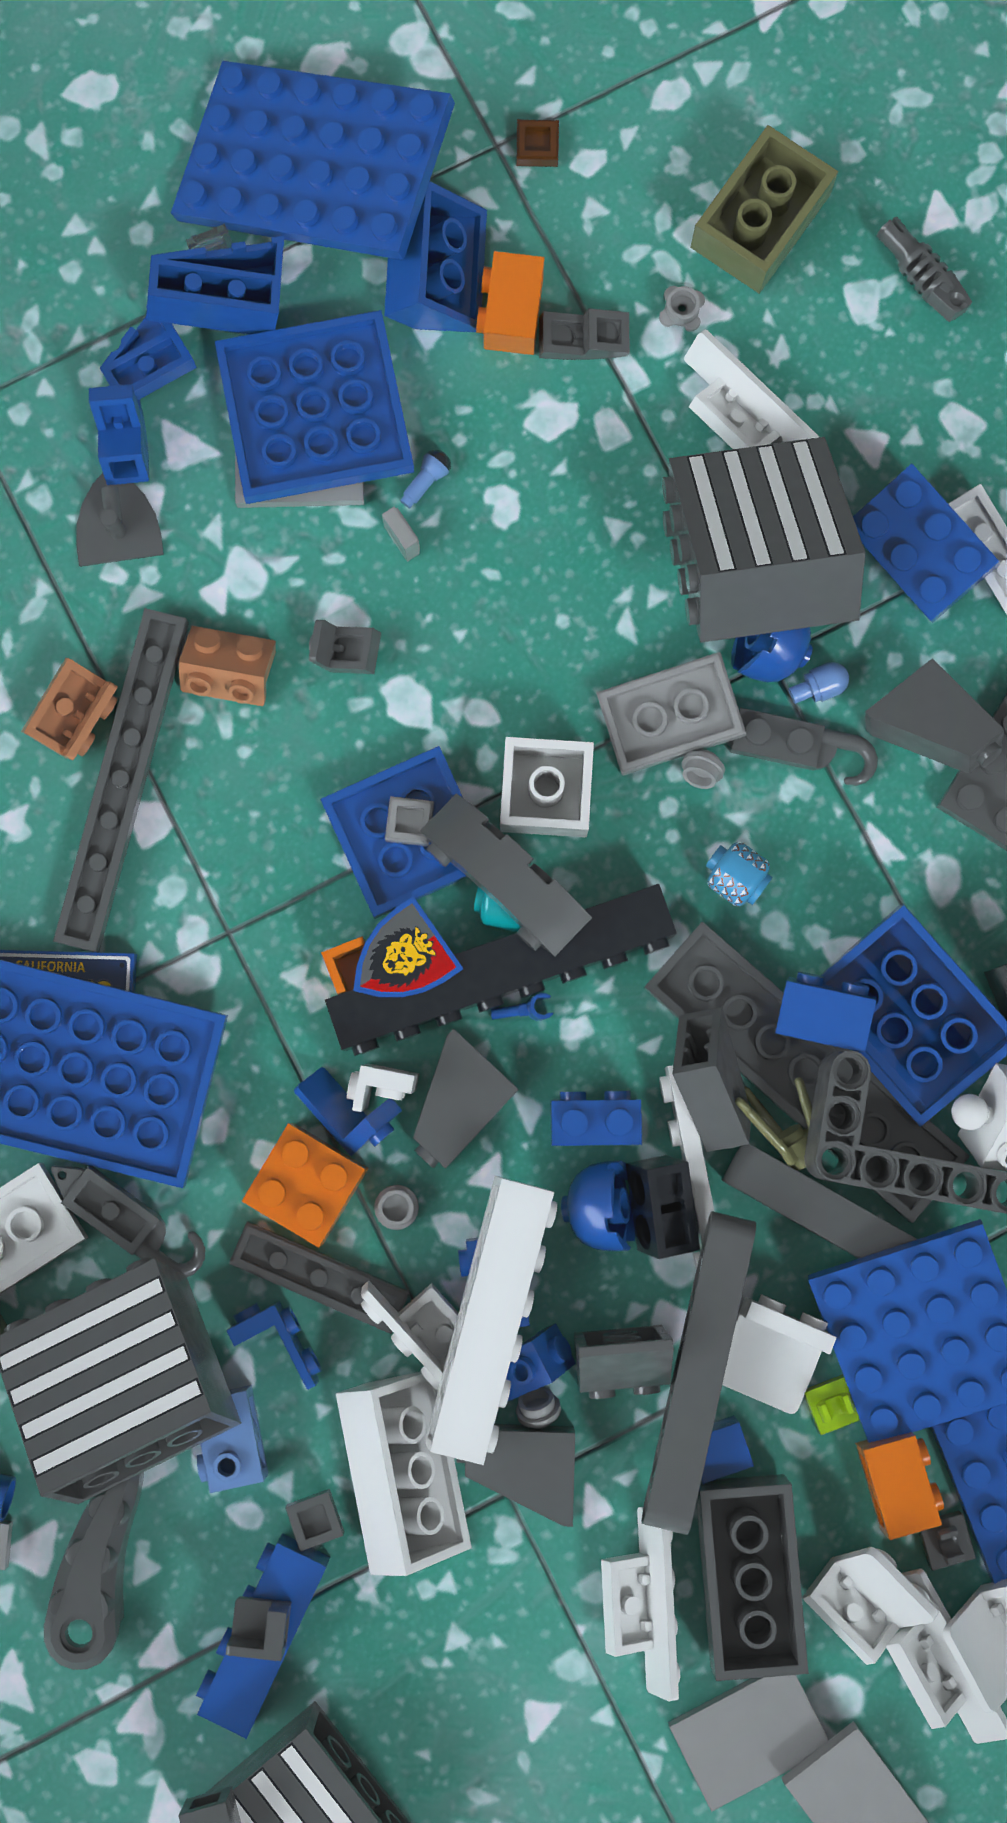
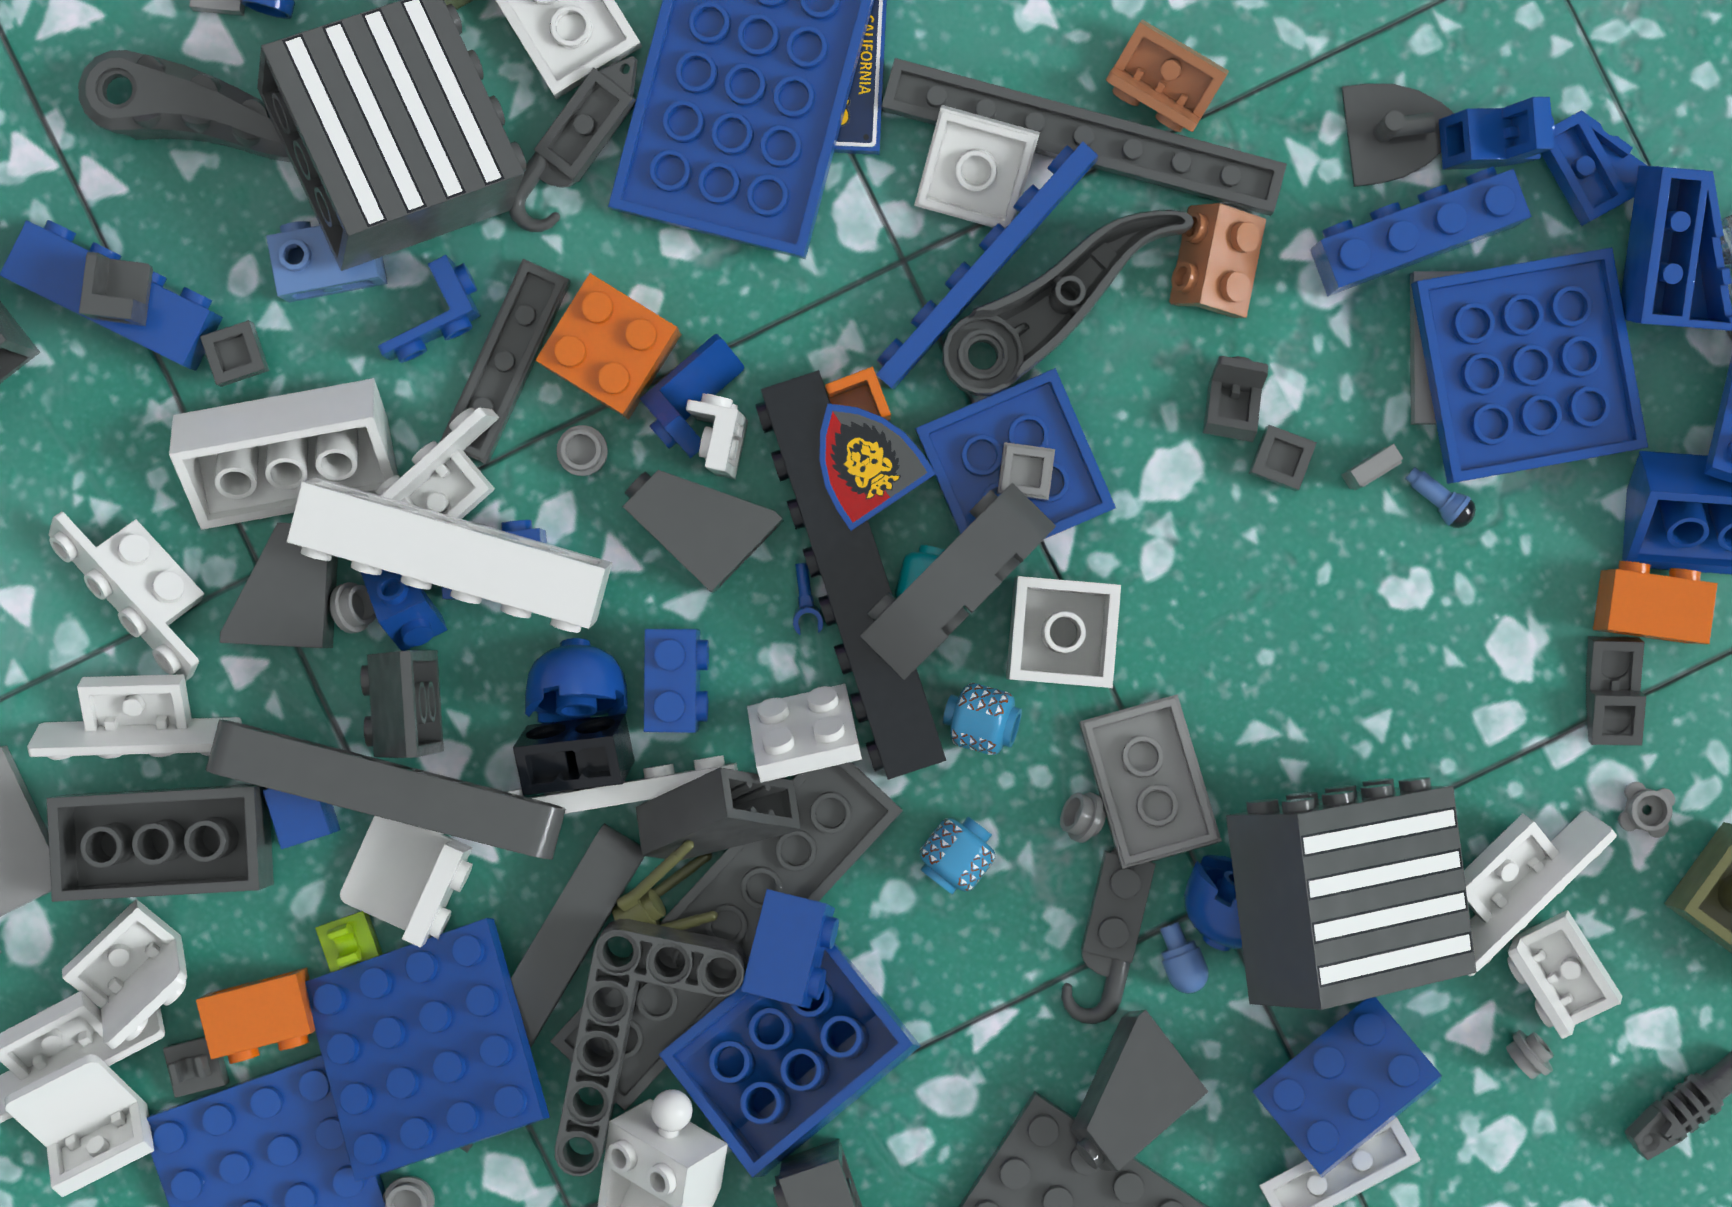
camera: 90 degrees right, 5 degrees up
none -> white bracket [49,511,205,682]
none -> white plate [747,684,862,783]
none -> blue plate [876,142,1098,389]
none -> white tile [914,105,1040,228]
none -> dark grey animal [942,210,1194,396]
none -> dark azure head [943,683,1022,755]
none -> dark grey plate [1248,425,1317,491]
none -> blue brick [1310,167,1531,297]
none -> light grey plate [1506,1030,1554,1079]
none -> white bracket [1507,910,1623,1039]

